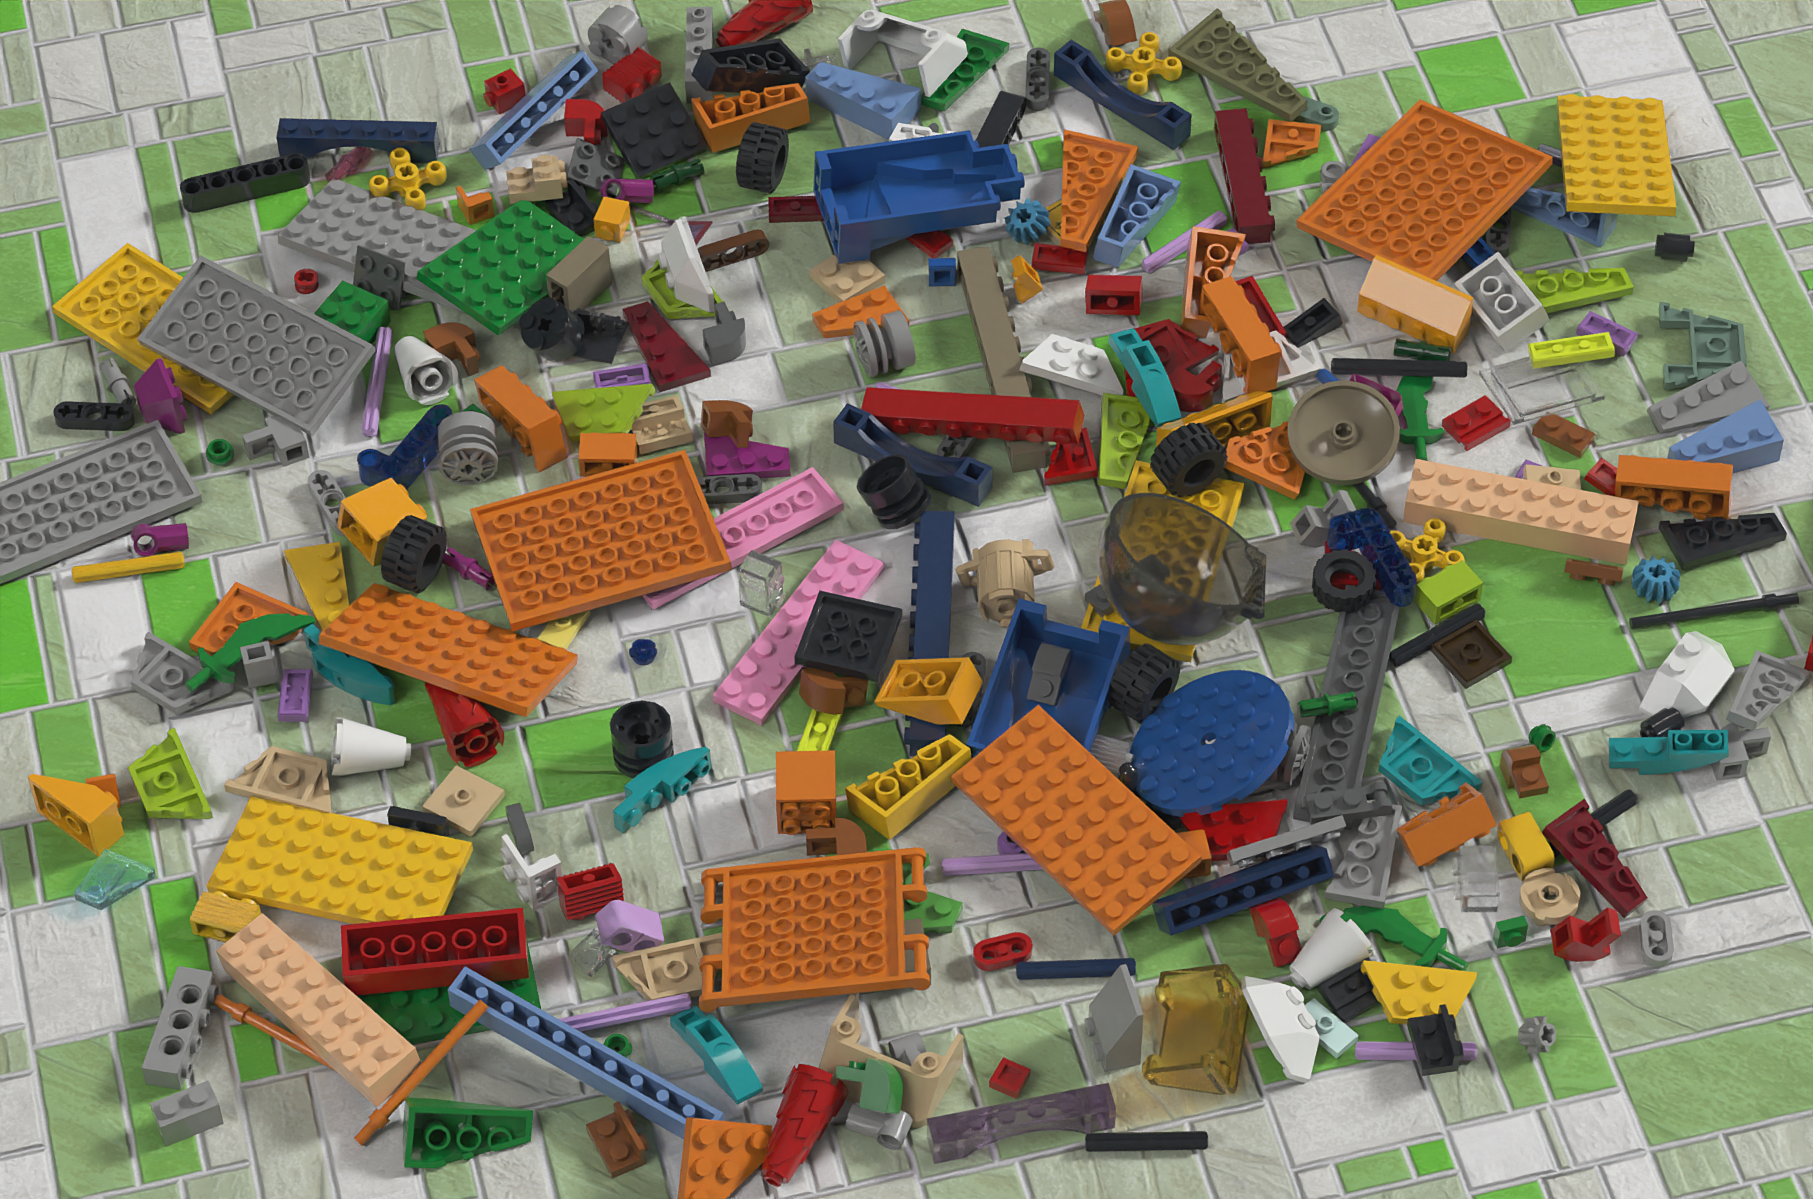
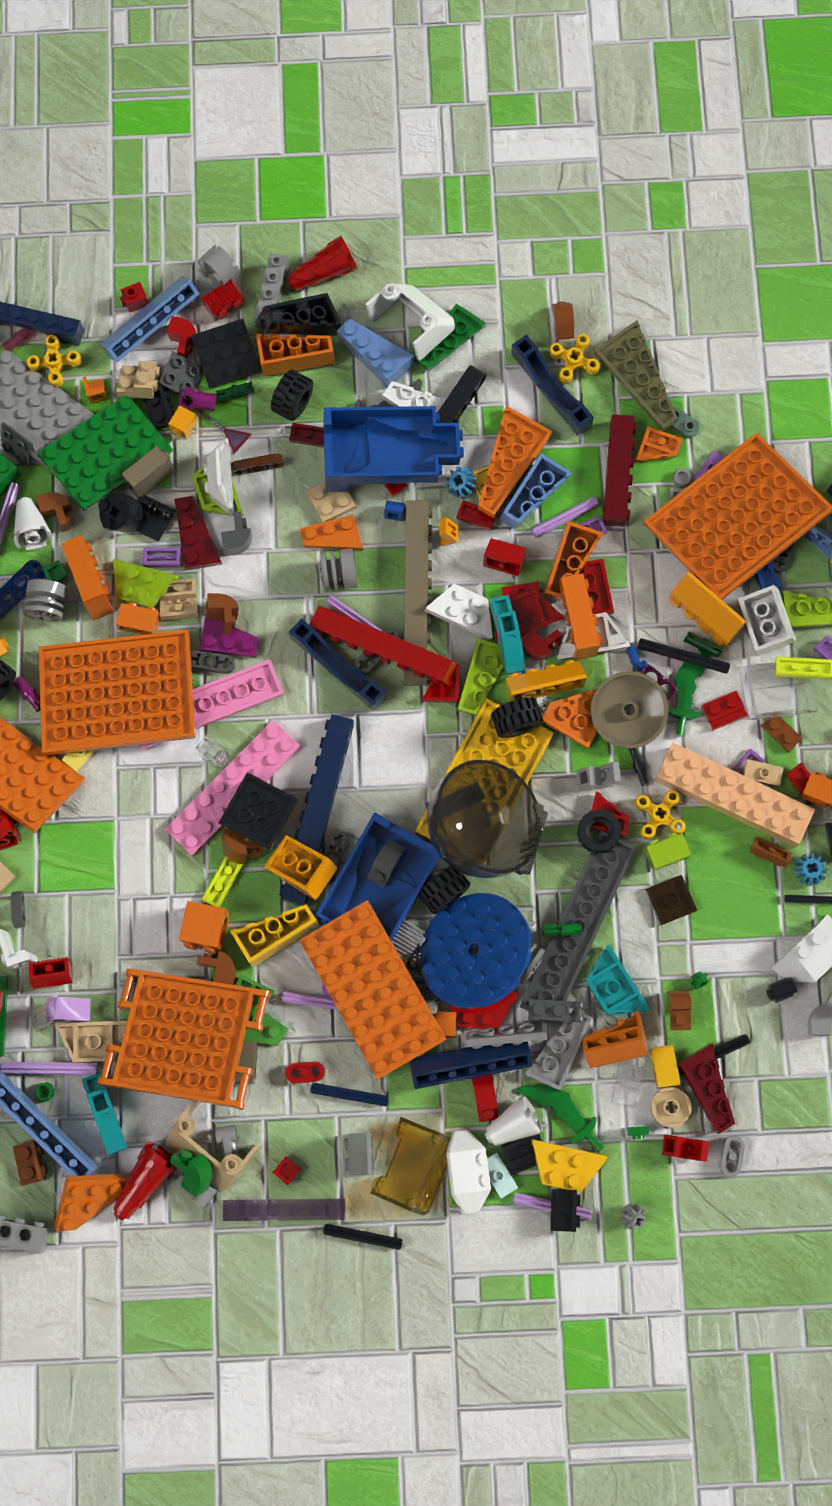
camera: 15 degrees right, 25 degrees up
black wheel [610,700,674,778] -> none
teal slope [613,747,711,834] -> none
clear blue plate [629,639,657,665] -> none
black wheel [856,454,931,530] -> none
tan container [956,539,1055,627] -> none
dark grey beam [1025,47,1050,111] -> none
black slope [1283,298,1343,348] -> none
clear blue beam [1326,508,1417,607] -> none
black axle [1389,603,1486,667] -> none
teal slope [1609,730,1729,775] -> none

